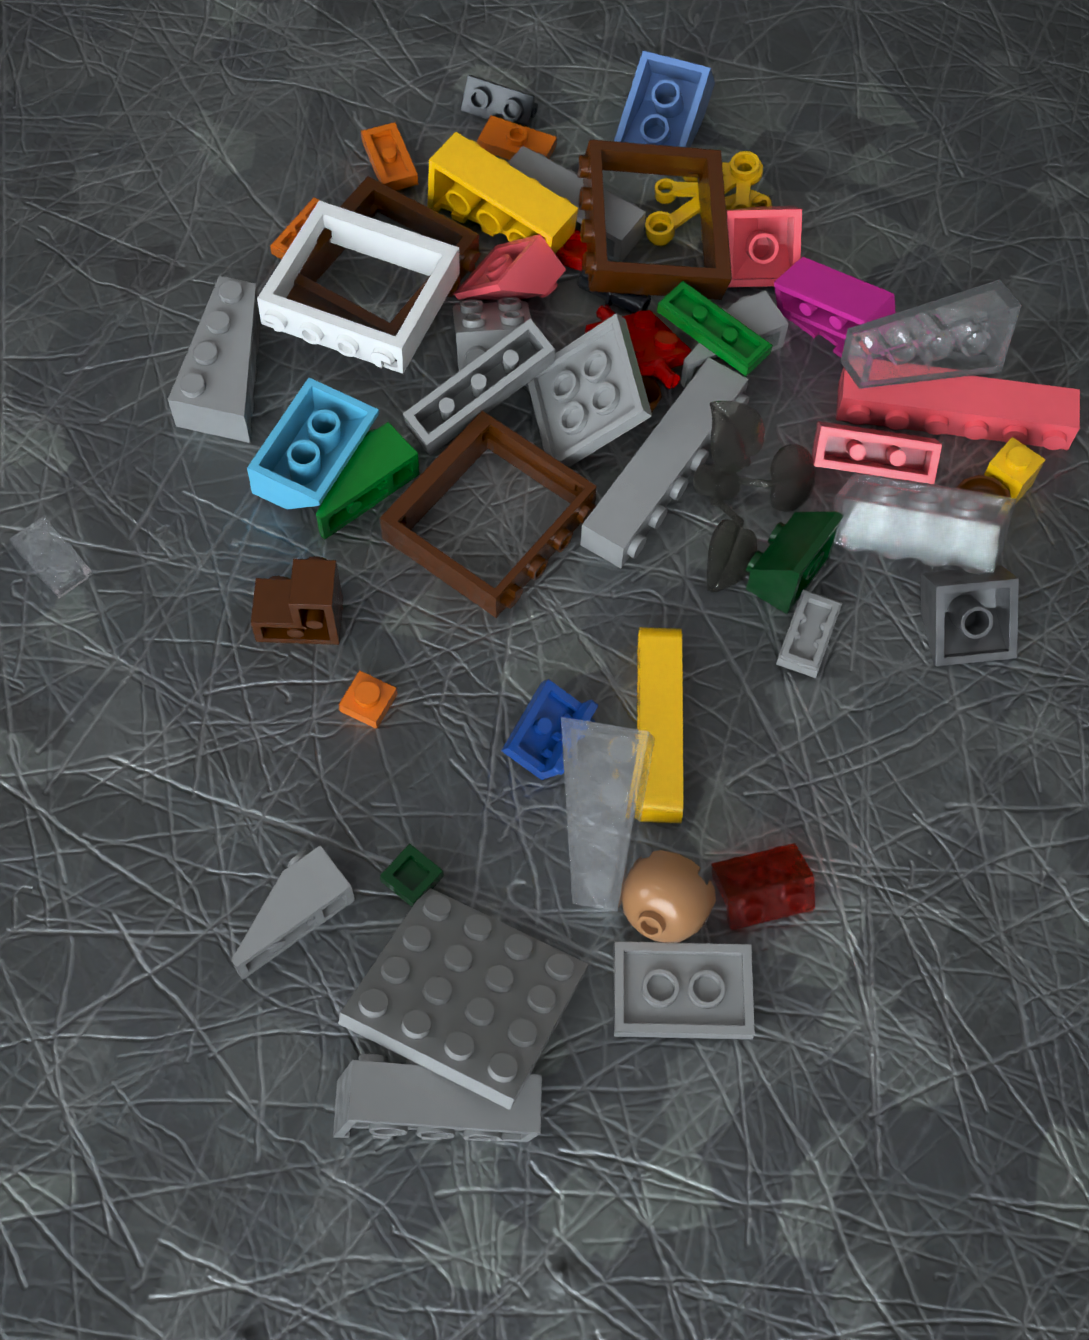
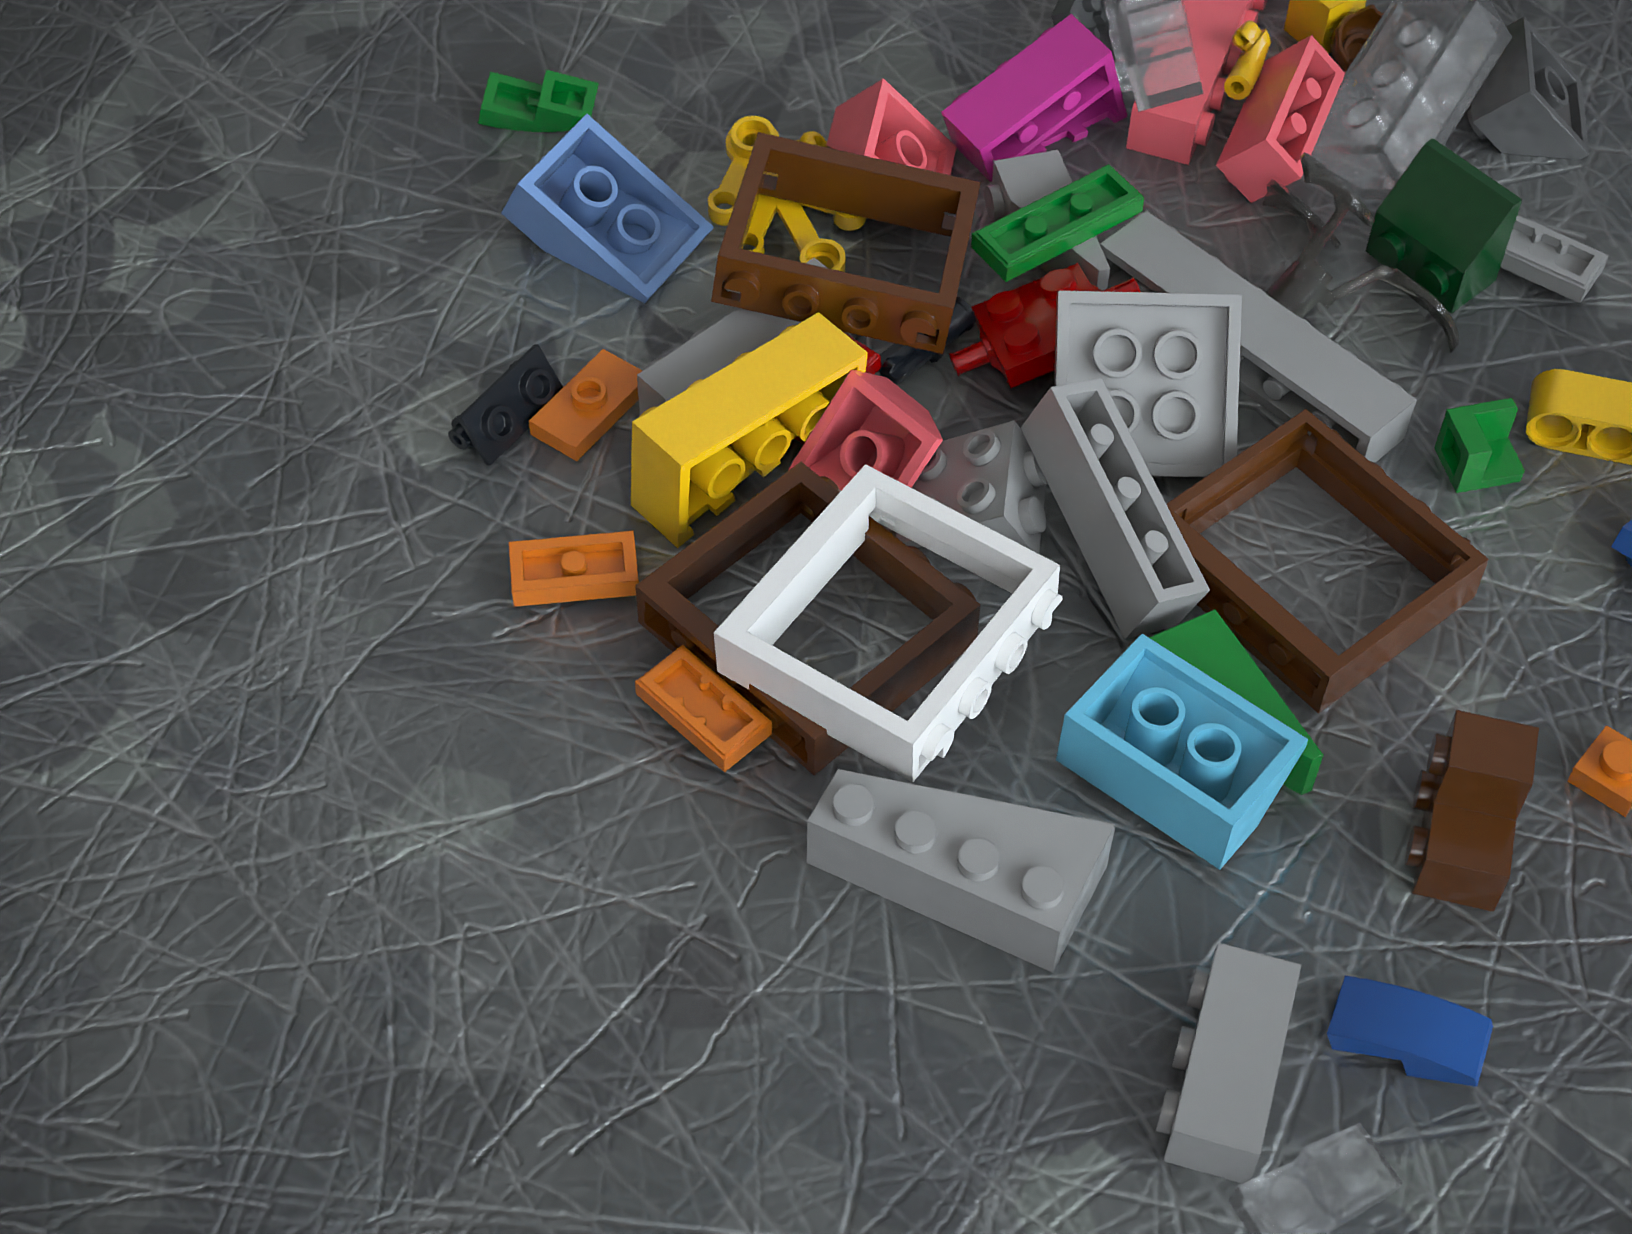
camera: 75 degrees left, 10 degrees down
none -> green slope [478,69,599,132]
none -> light grey brick [1156,942,1301,1185]
none -> yellow arm [1224,21,1271,100]
none -> blue slope [1327,975,1493,1087]
none -> green panel [1434,398,1525,493]

